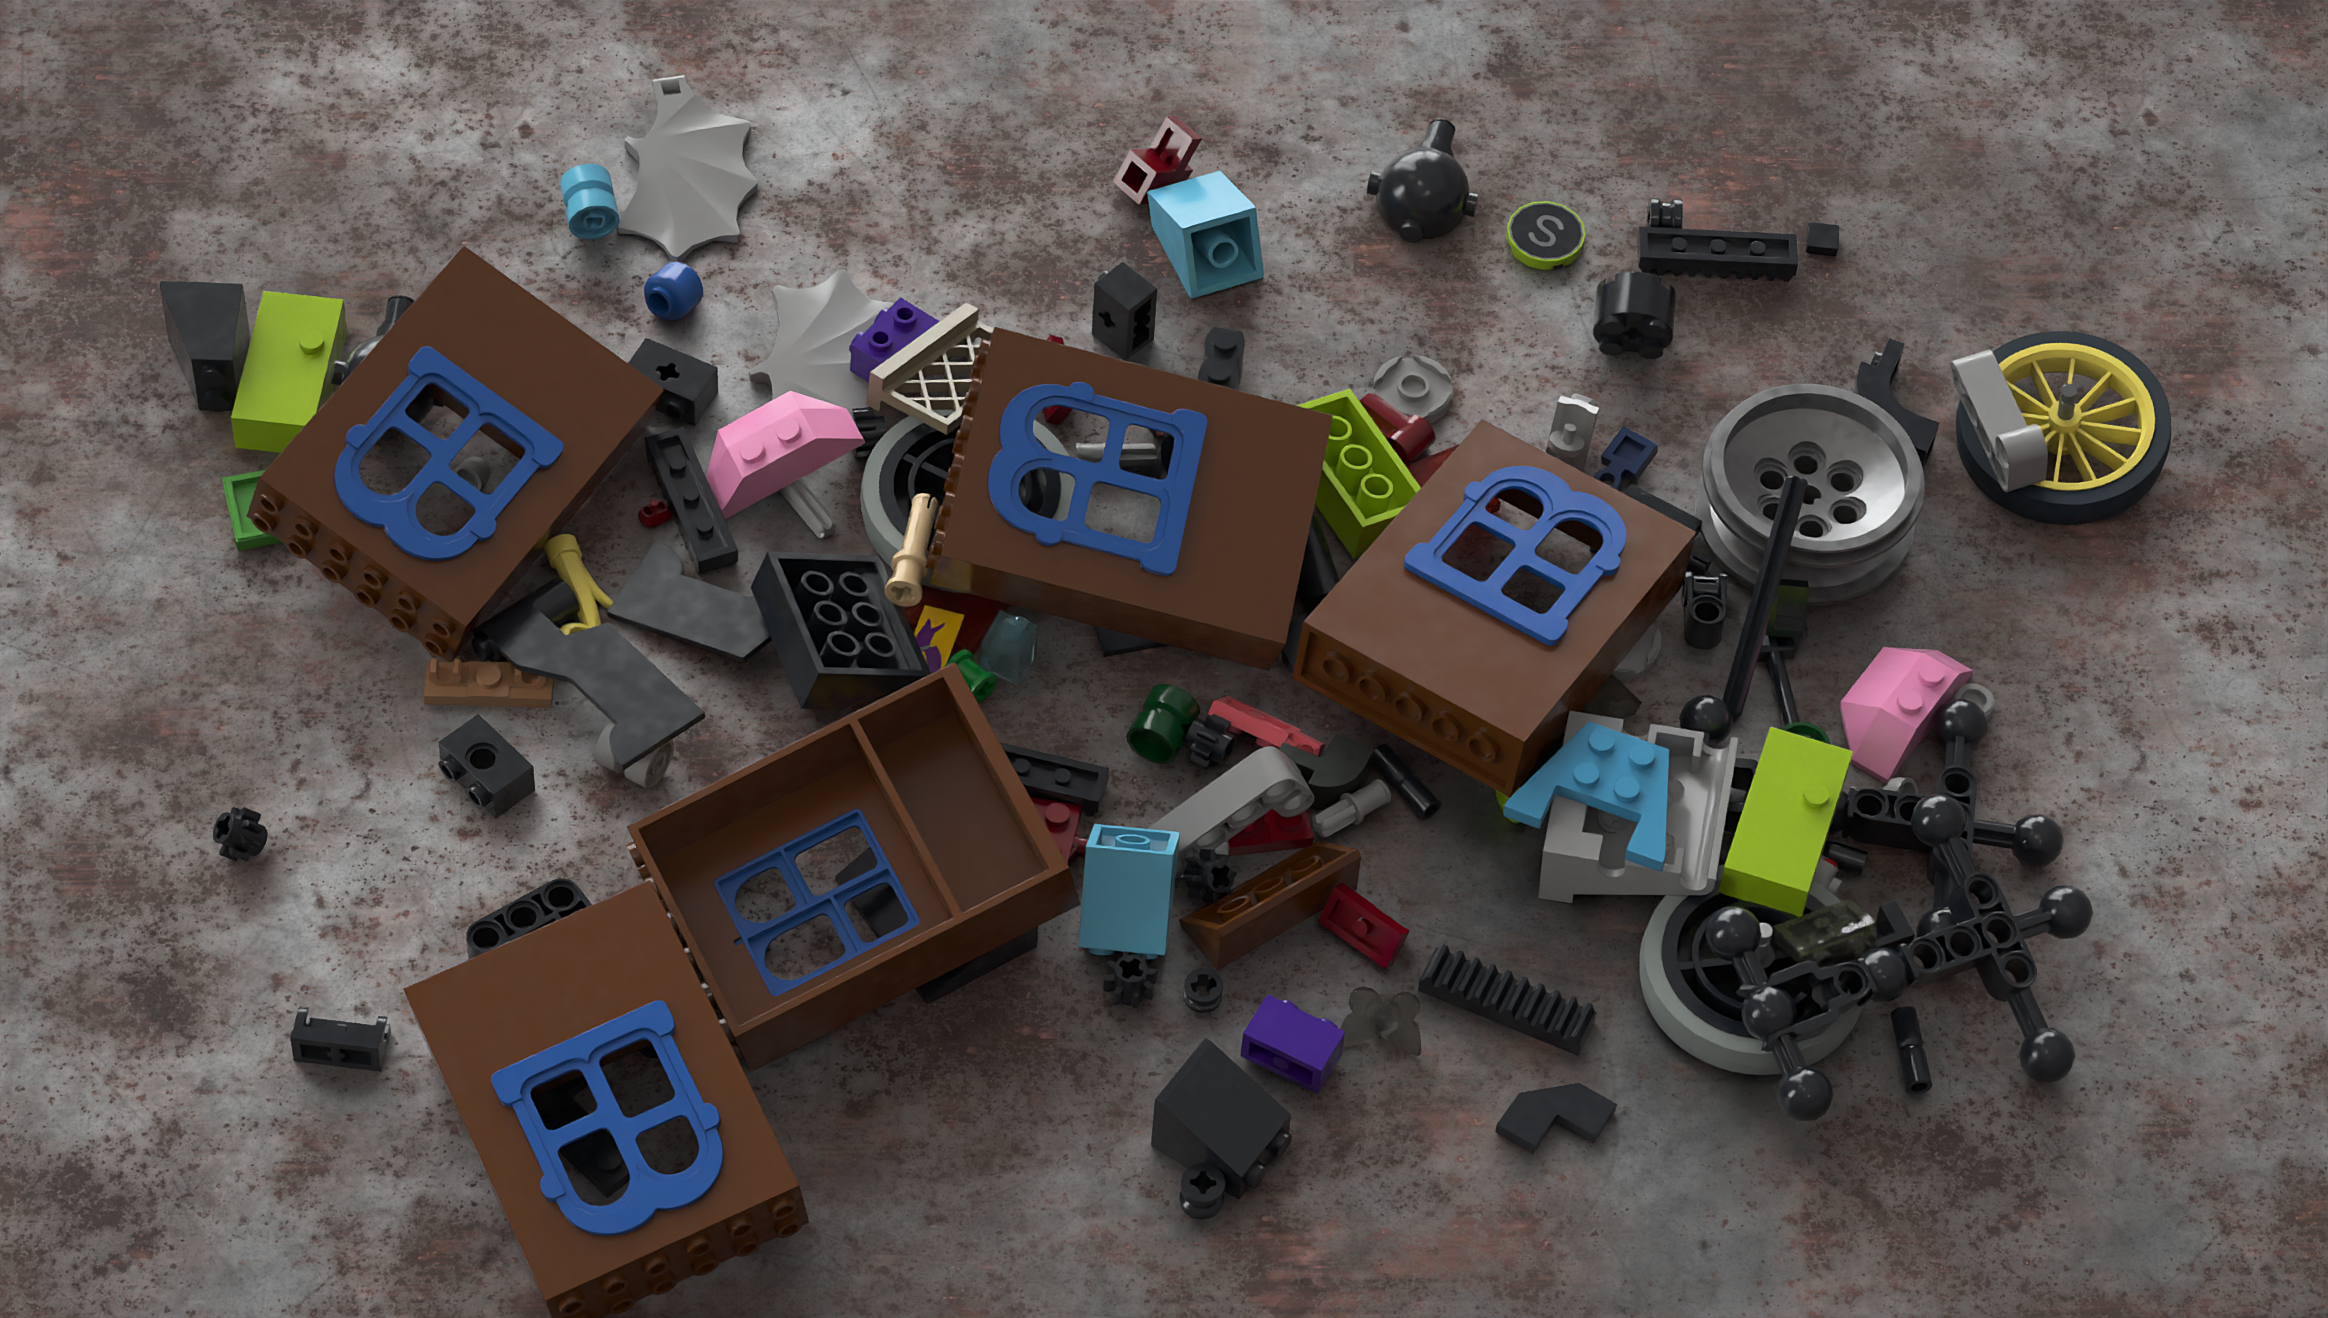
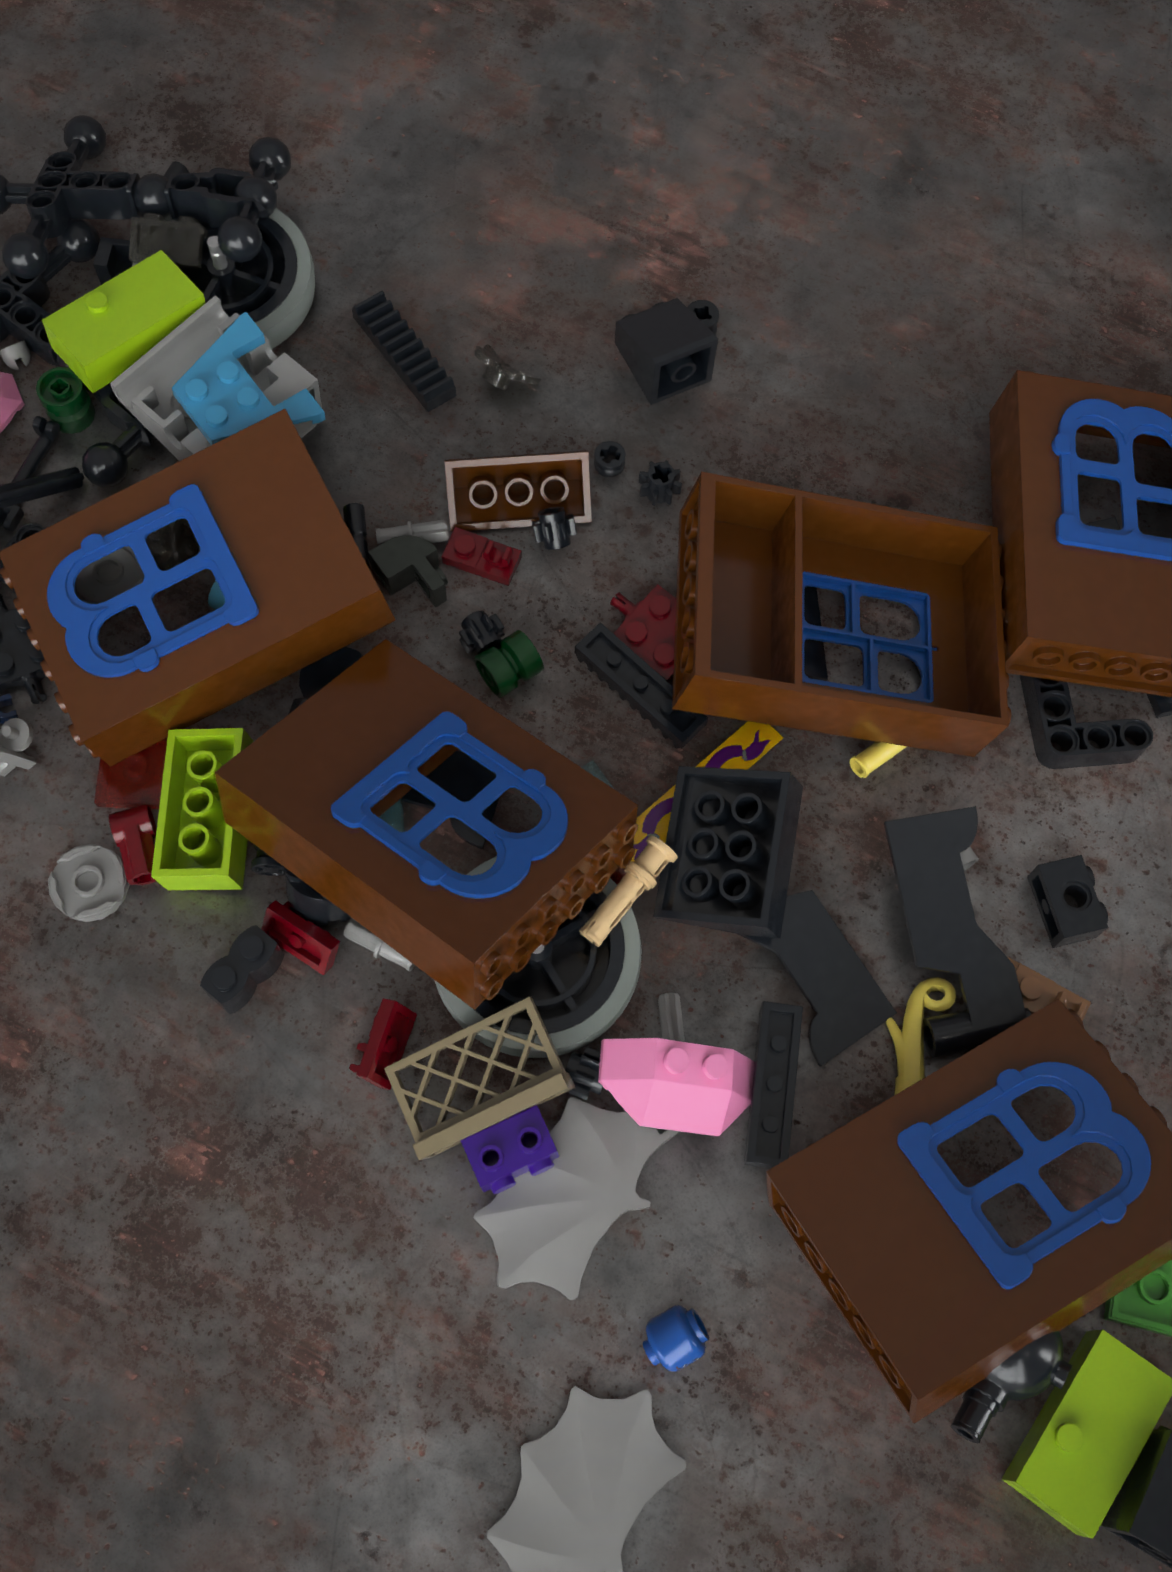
camera: 150 degrees left, 15 degrees up
medium azure wheel [560,164,620,239] -> none
black brick [628,338,718,426] -> none
dark red rock [638,499,672,527] -> none
green bush [945,649,998,704] -> none
medium azure slope [1078,824,1180,959] -> none
black brick [1092,262,1157,361] -> none
dark red brick [1113,116,1202,205] -> none
medium azure slope [1147,171,1264,299] -> none
light grey beam [1148,746,1314,875] -> none
coral hinge [1208,696,1325,757] -> none
dark purple brick [1240,994,1345,1093] -> none
dark red plate [1318,883,1410,969] -> none
black tile [1495,1083,1617,1153] -> none

